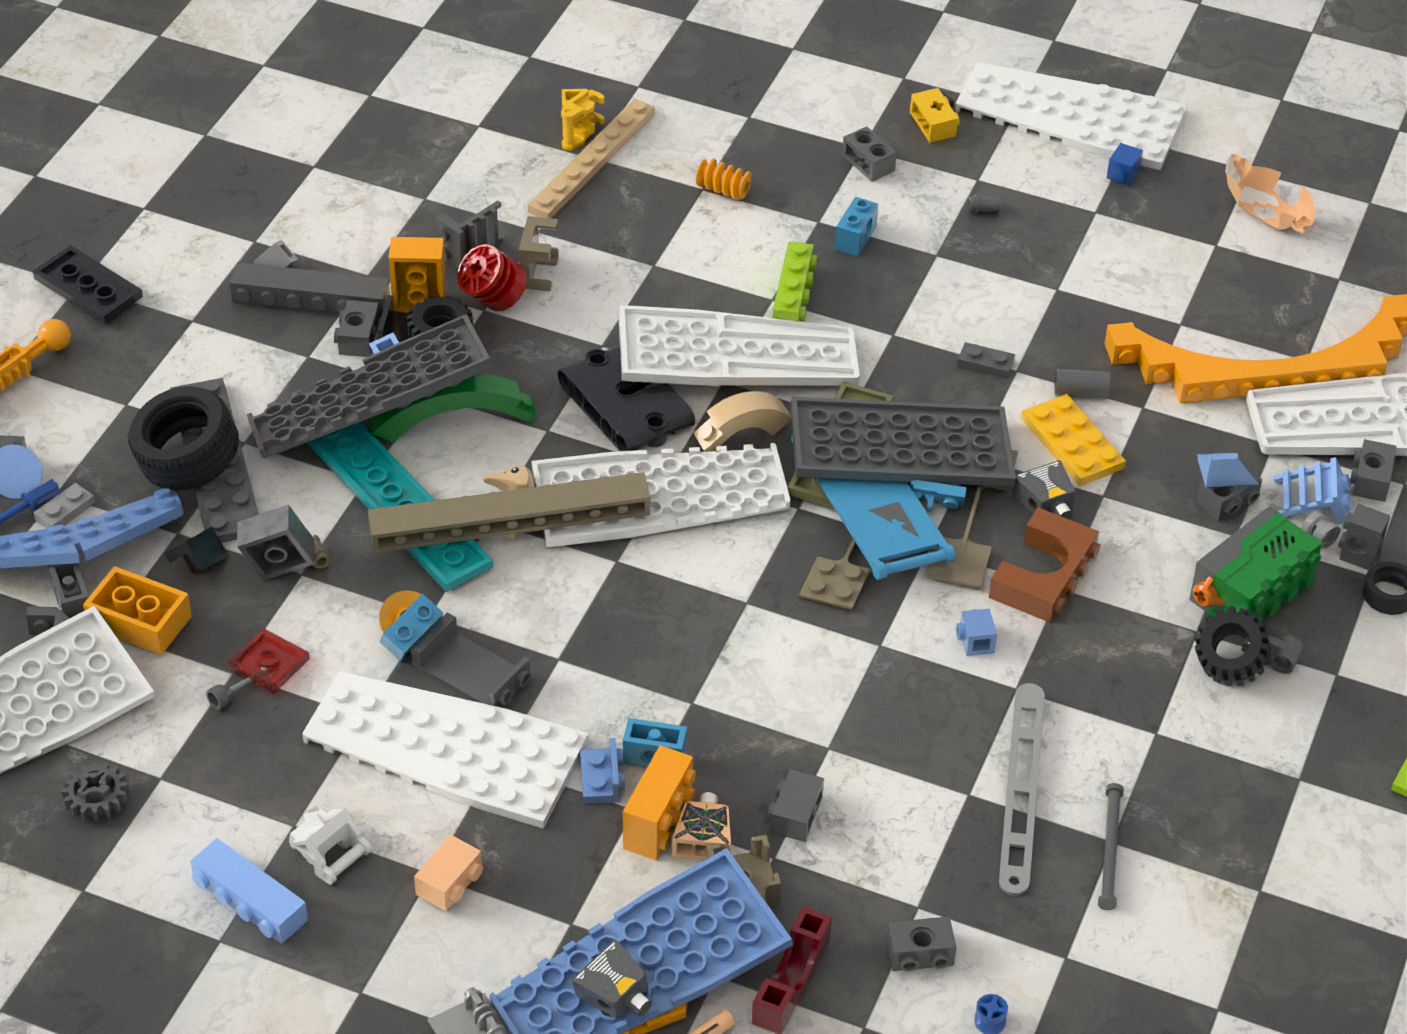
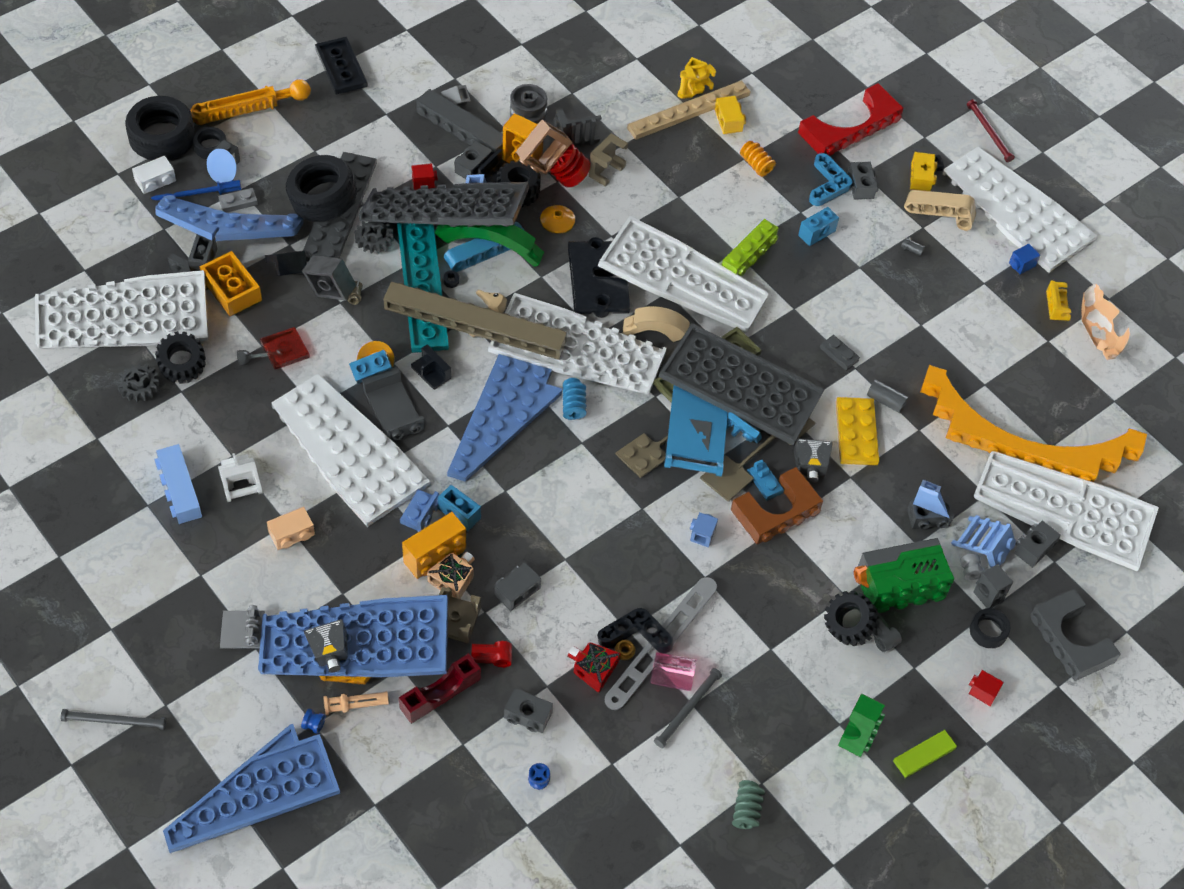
camera: 25 degrees right, 10 degrees up
none -> black tyre [155,331,206,384]
none -> dark grey gear [354,221,394,254]
none -> red brick [411,163,438,190]
none -> black panel [411,344,451,390]
none -> black bush [443,270,460,288]
none -> dark azure beam [444,222,525,272]
none -> medium blue wing [447,354,562,482]
none -> red piece [471,641,512,668]
none -> flat silver wheel [510,84,548,123]
none -> medium nougat window [516,119,572,174]
none -> light orange dish [540,205,575,233]
none -> dark azure piece [563,378,587,420]
none -> torso [567,642,620,693]
none -> black beam [597,608,673,653]
none -> pearl gold plate [615,640,635,660]
none -> clear pink panel [651,652,696,691]
none -> yellow brick [714,96,746,134]
none -> sand green piece [732,780,765,829]
none -> dark azure plate [747,460,784,501]
none -> red arch [798,83,903,156]
none -> dark azure beam [809,153,852,206]
none -> green arch [838,693,885,758]
none -> tan beam [904,190,976,231]
none -> dark red bar [967,99,1015,162]
none -> yellow hinge [1046,280,1071,321]

